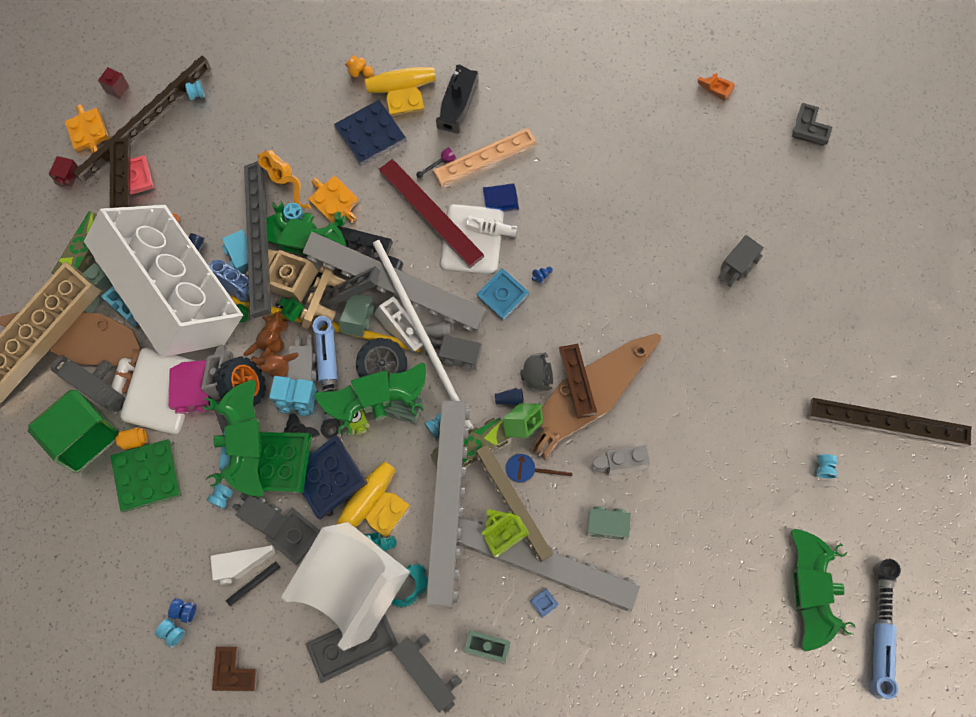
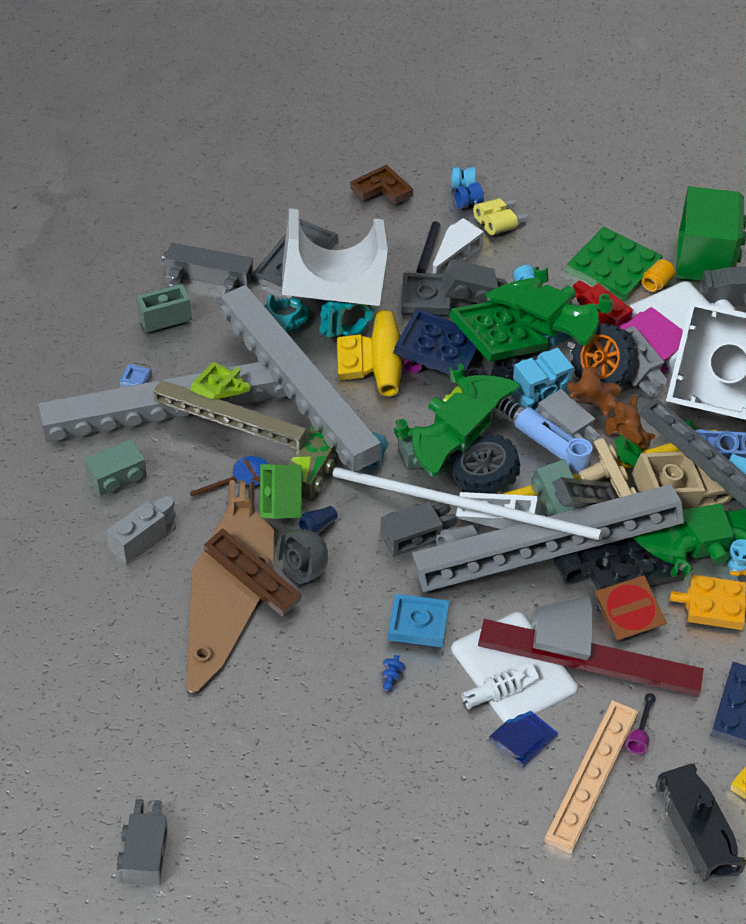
camera: 140 degrees right, 20 degrees down
none -> light yellow piece [473,198,528,235]
none -> light grey slope [531,597,592,661]
none -> red hinge [573,280,633,326]
none -> piece [595,575,667,641]

